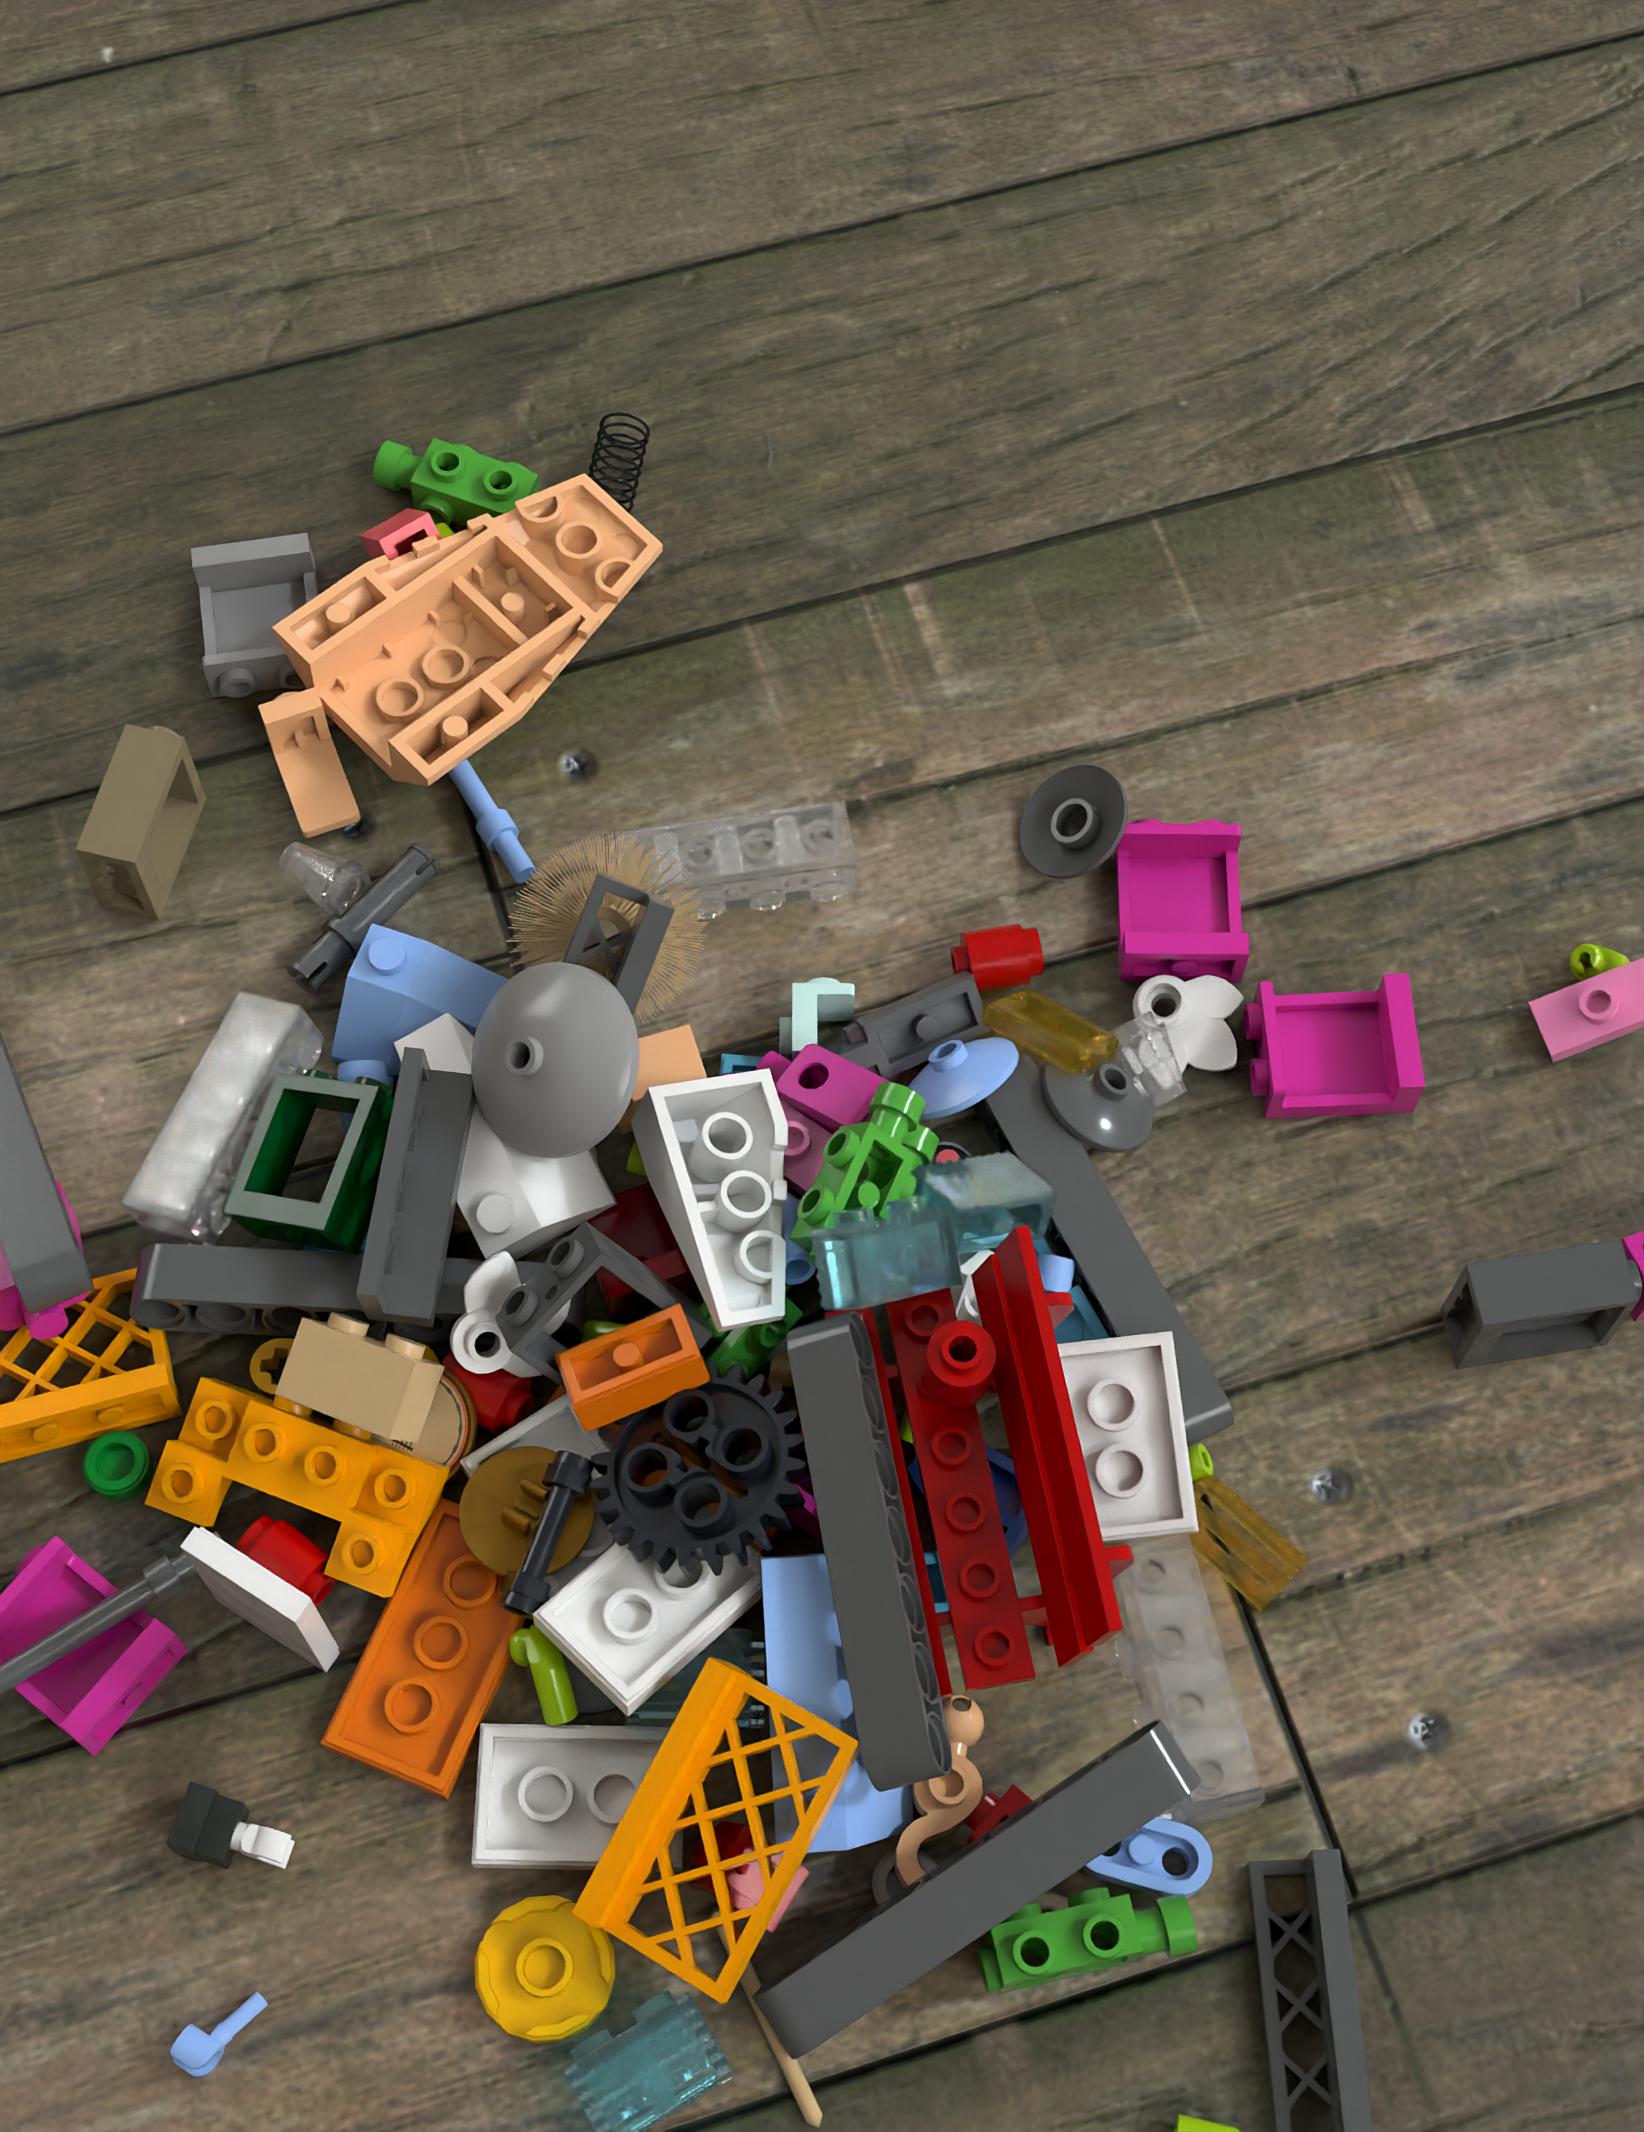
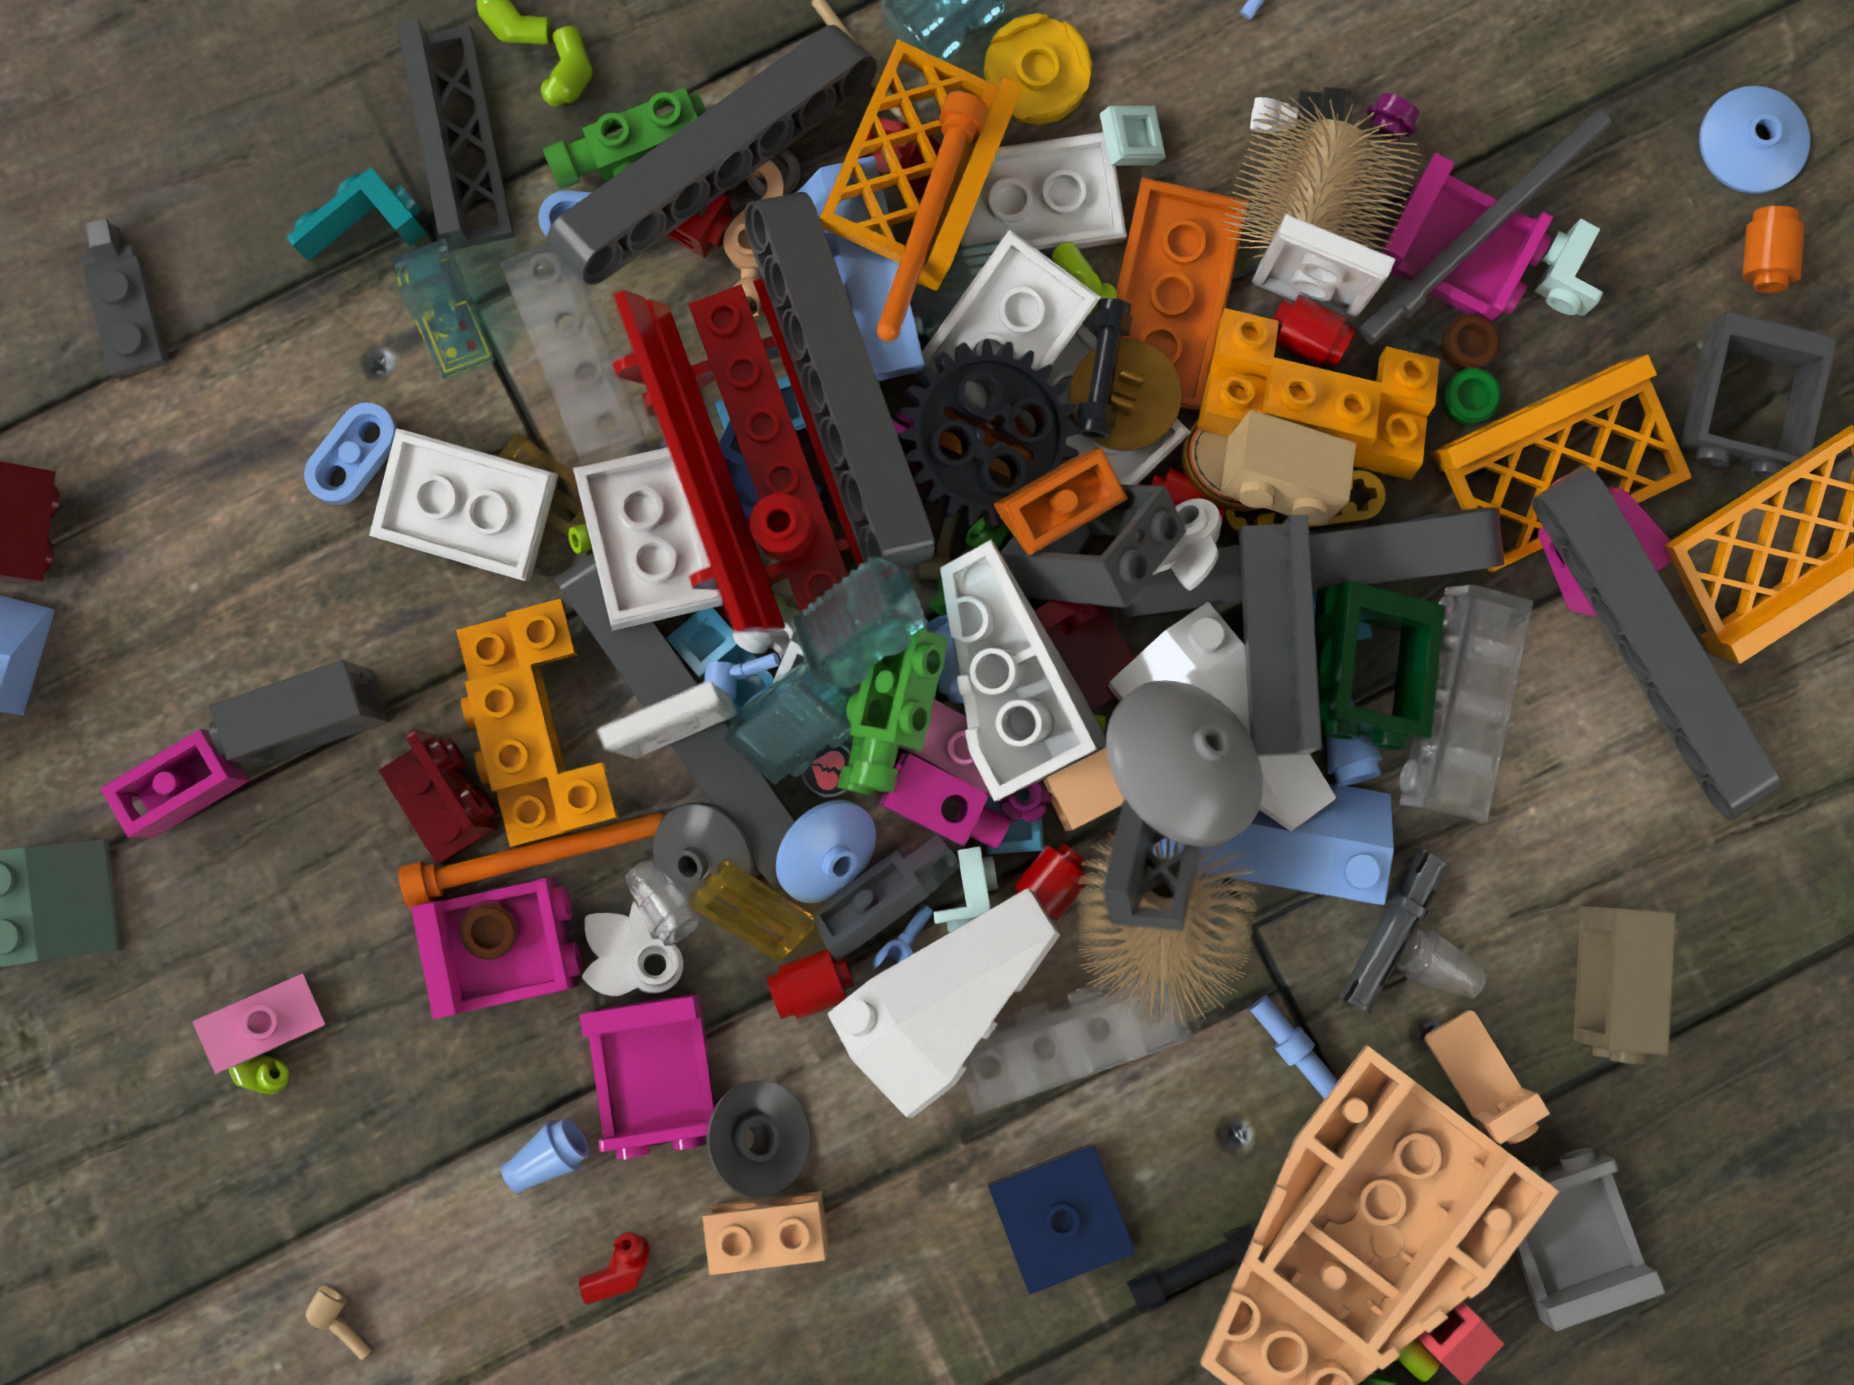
camera: 175 degrees right, 20 degrees up
none -> teal bracket [286,167,426,260]
none -> light blue plate [304,403,399,505]
none -> tan hand [306,1284,372,1360]
none -> white tile [369,428,559,581]
none -> dark red bracket [378,729,498,865]
none -> clear light blue slope [394,238,495,380]
none -> orange piece [398,812,665,910]
none -> light orange bracket [456,598,619,847]
none -> reddish brown tile [460,900,520,960]
none -> light blue cone [501,1117,590,1194]
none -> lime arm [541,25,592,108]
none -> red arm [579,1232,650,1305]
none -> white tile [597,681,737,759]
none -> light nougat brick [702,1191,829,1275]
none -> white wedge [827,888,1060,1119]
none -> light blue hand [872,904,933,969]
none -> orange piece [877,91,989,342]
none -> dark blue plate [988,1142,1136,1295]
none -> red brick [1014,843,1091,922]
none -> light aqua tile [1100,106,1166,166]
none -> black bar [1127,1223,1255,1314]
none -> tan piece [1221,96,1422,257]
none -> magenta plate [1366,93,1420,142]
none -> reddish brown tile [1441,314,1500,371]

